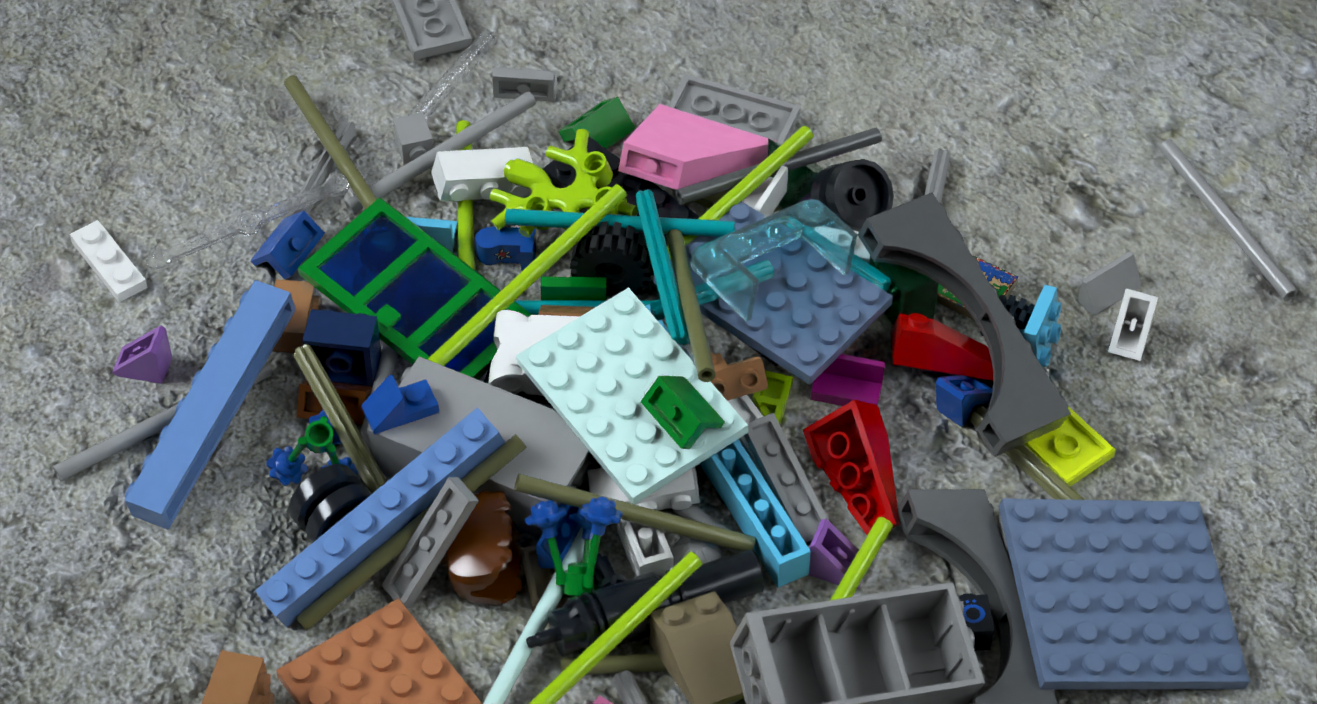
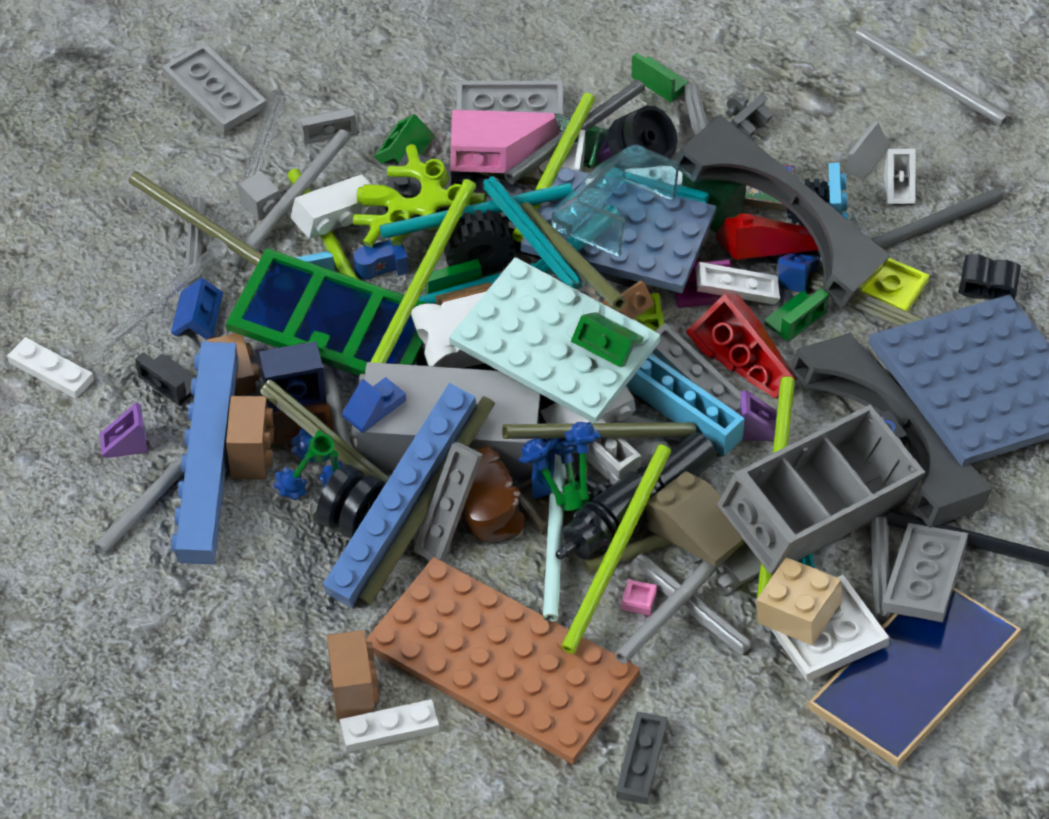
camera: 20 degrees left, 0 degrees up
none -> black panel [135,352,197,406]
none -> medium nougat brick [226,396,275,479]
none -> green panel [631,53,688,103]
none -> white plate [695,262,780,305]
none -> dark grey hips [726,93,773,138]
none -> green panel [765,288,829,342]
none -> dark grey piece [871,188,1003,249]
none -> black brick [958,254,1021,300]

